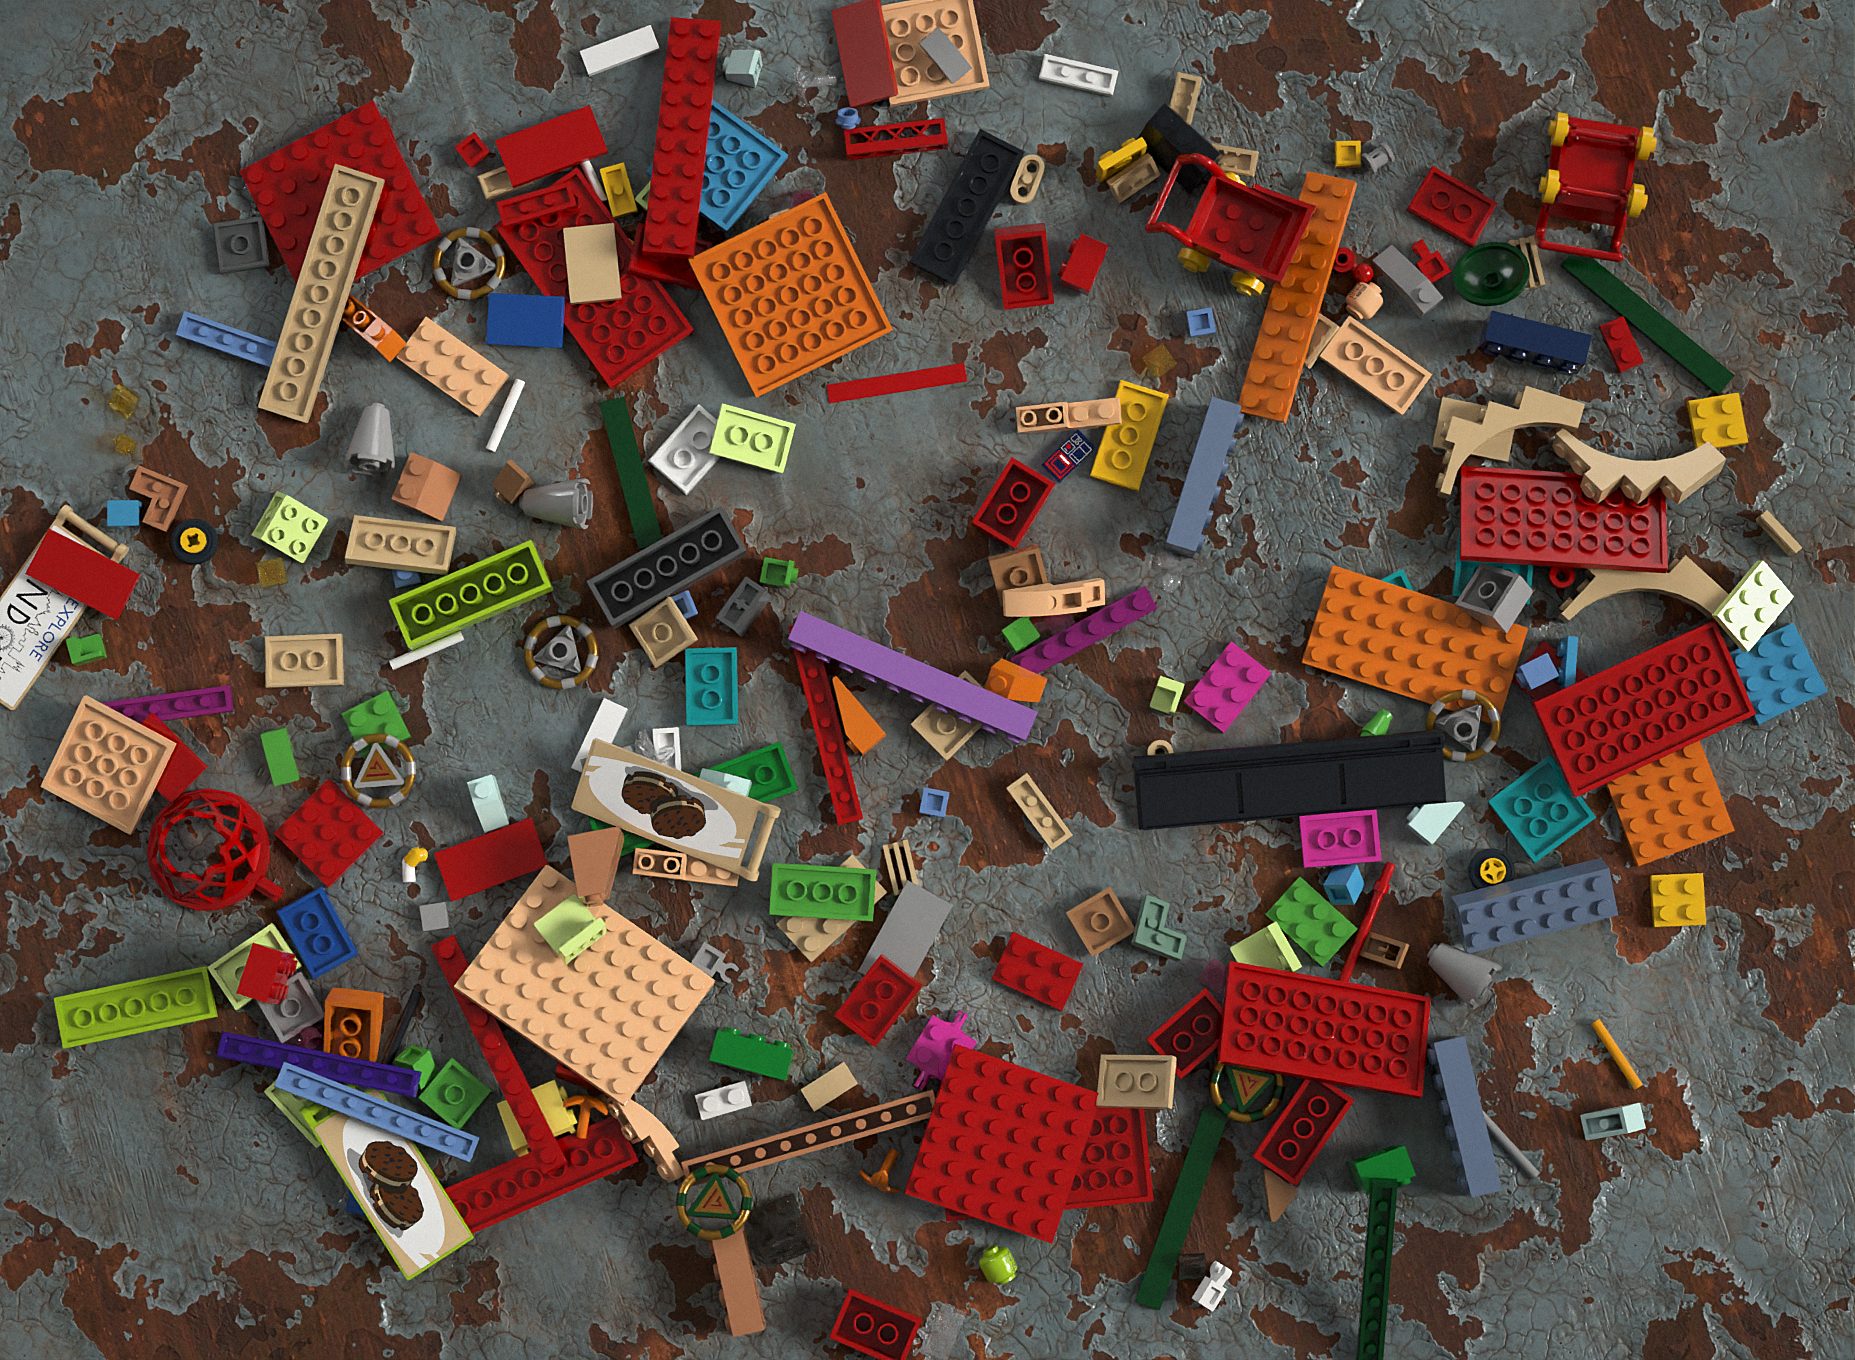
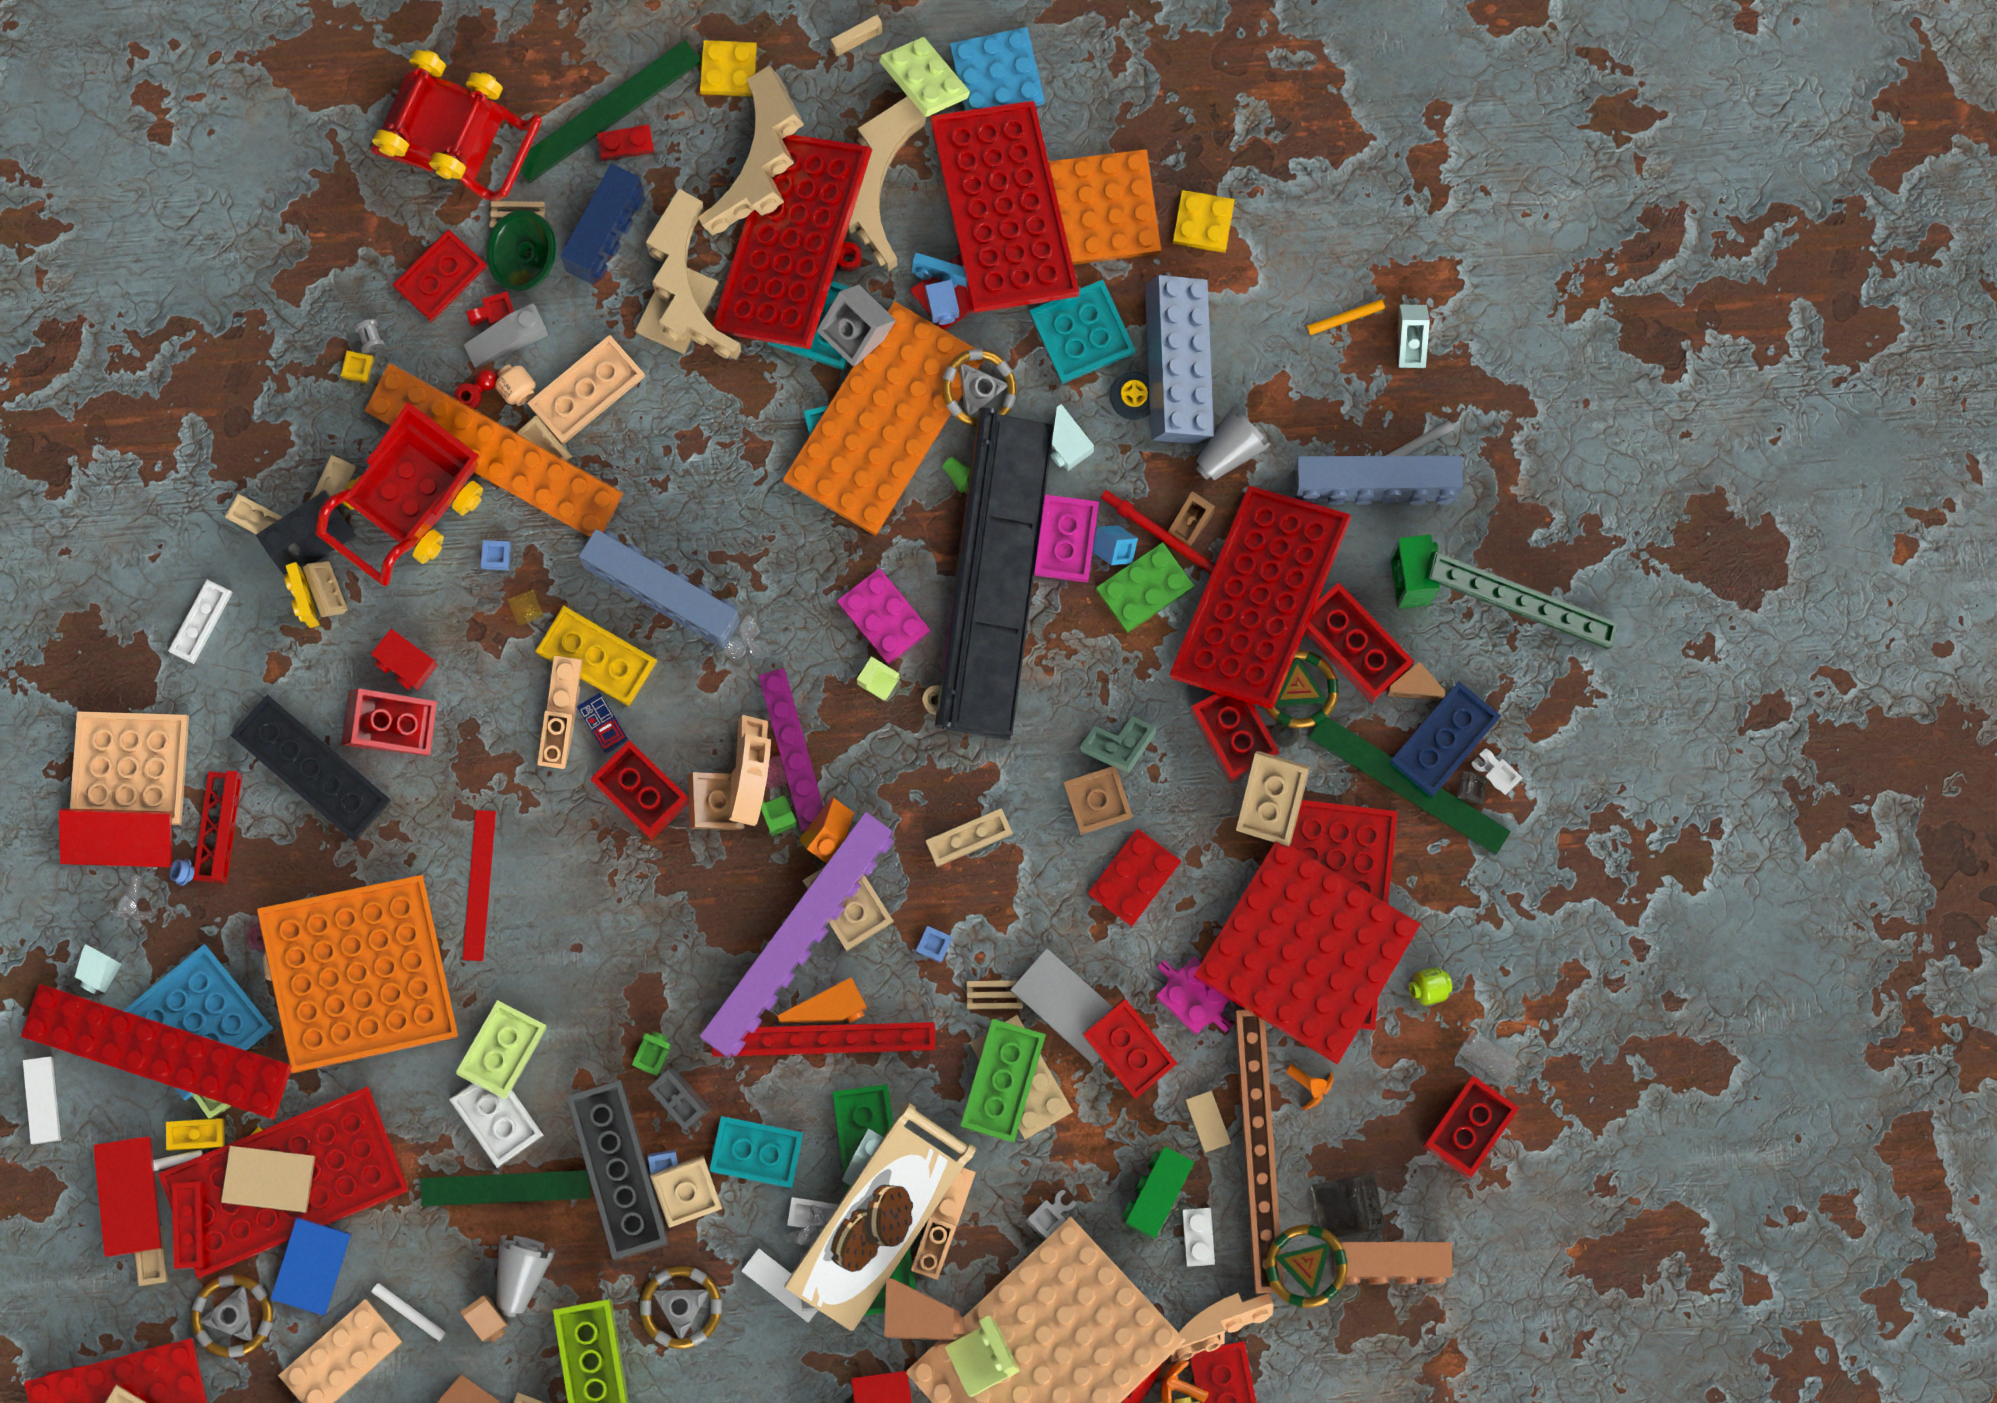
camera: 80 degrees left, 5 degrees down
red plate [455,132,491,169] -> none
red tile [627,223,713,292] -> none
light grey slope [918,27,972,84] -> none
tan plate [1010,154,1045,205] -> none
clear pink plate [1198,958,1227,994] -> none
yellowish green bracket [1230,922,1302,972] -> none
none -> dark blue plate [1390,681,1501,797]

